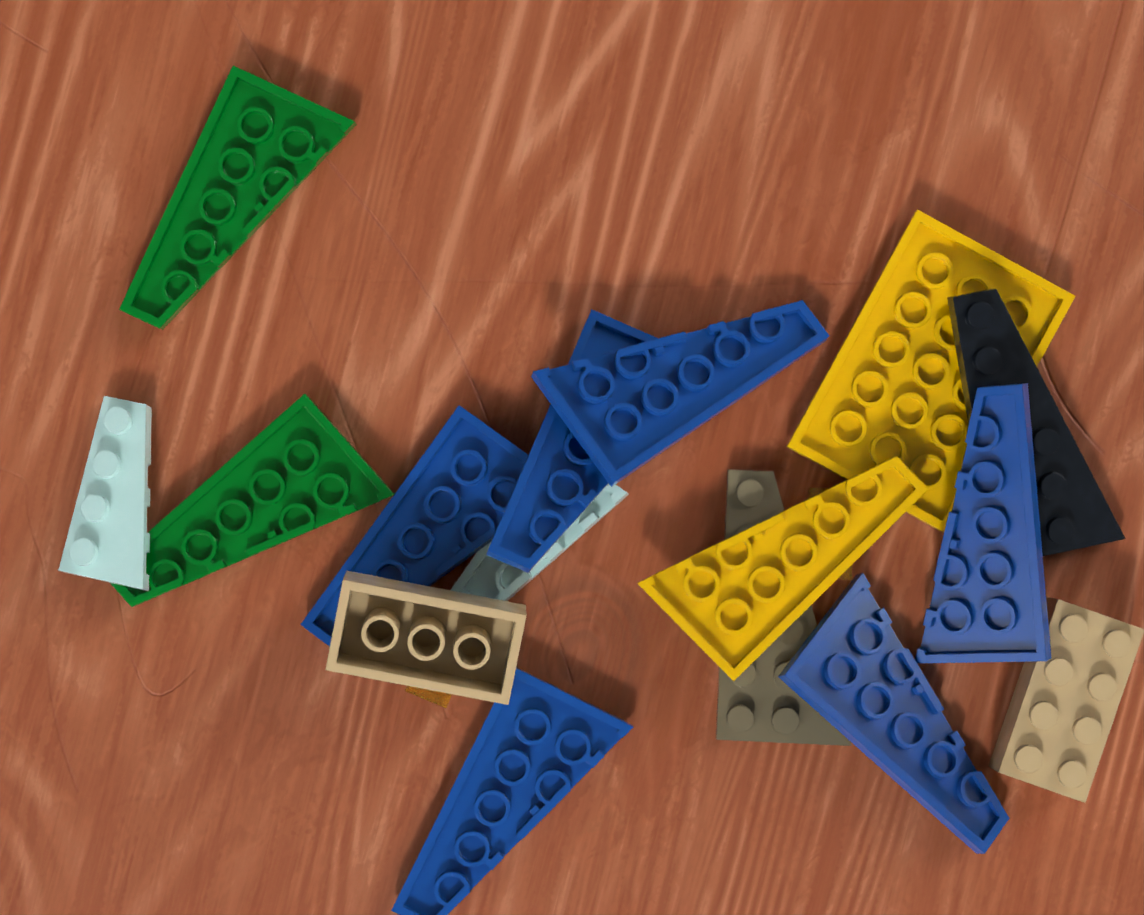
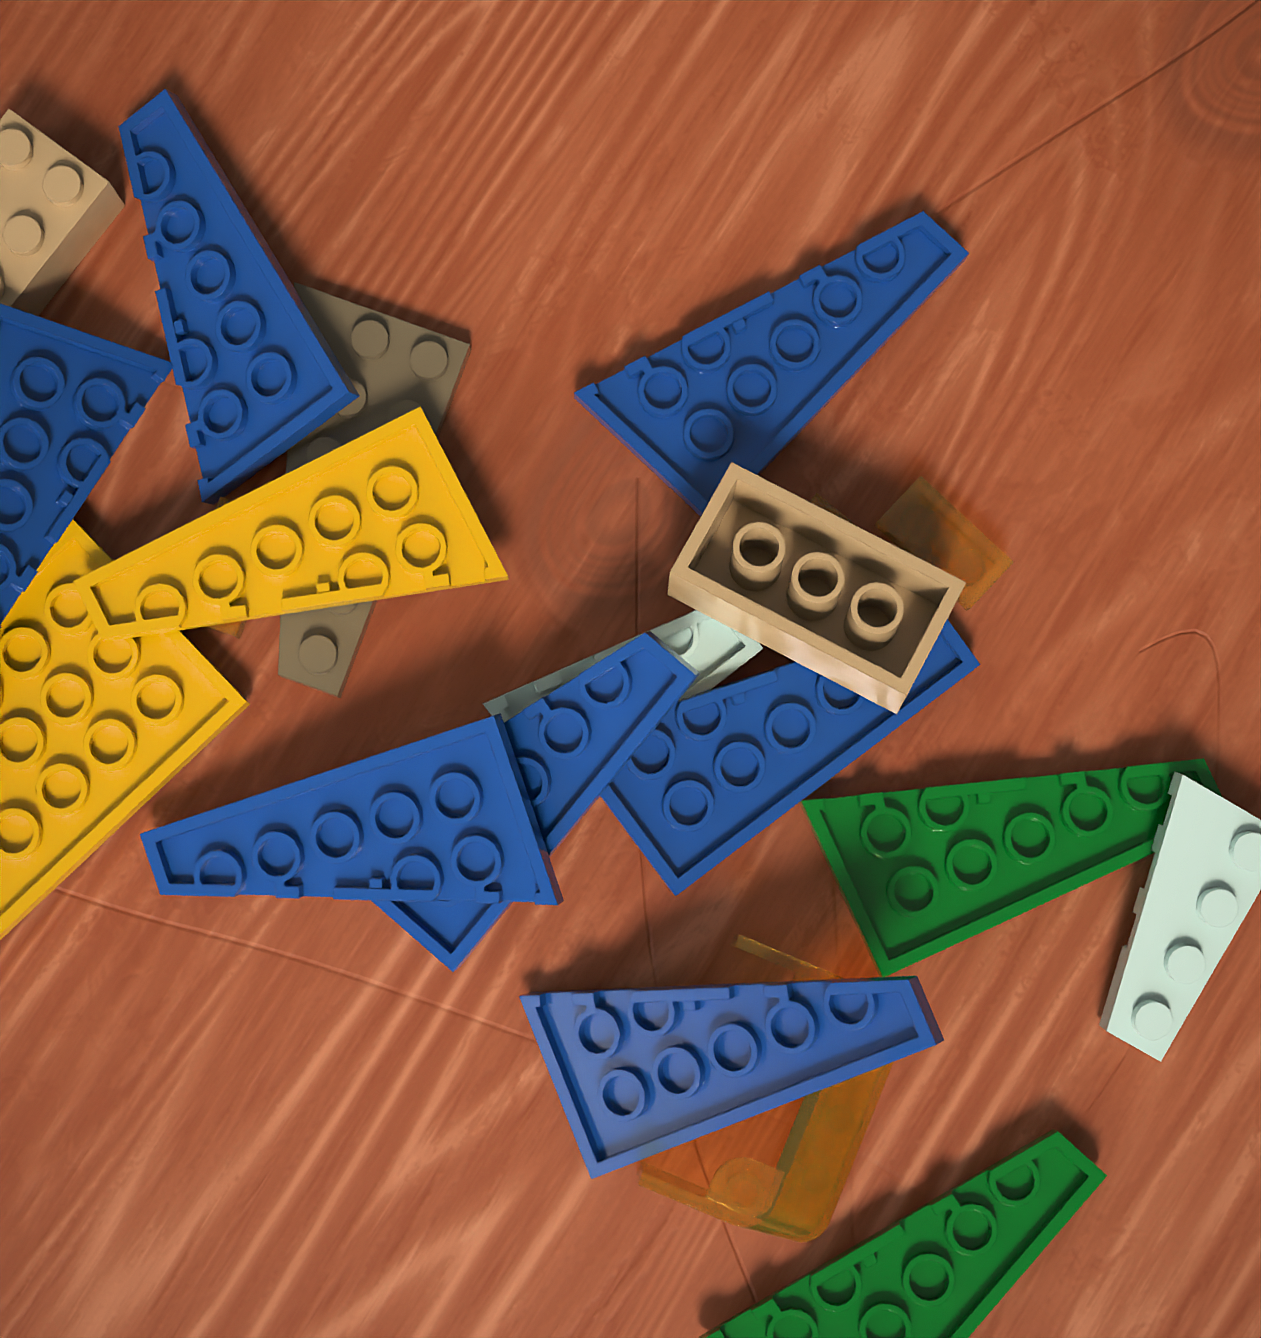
camera: 170 degrees left, 5 degrees down
none -> blue wing [519,976,944,1179]
none -> clear yellow windscreen [637,934,894,1242]
none -> clear yellow plate [875,476,1014,611]

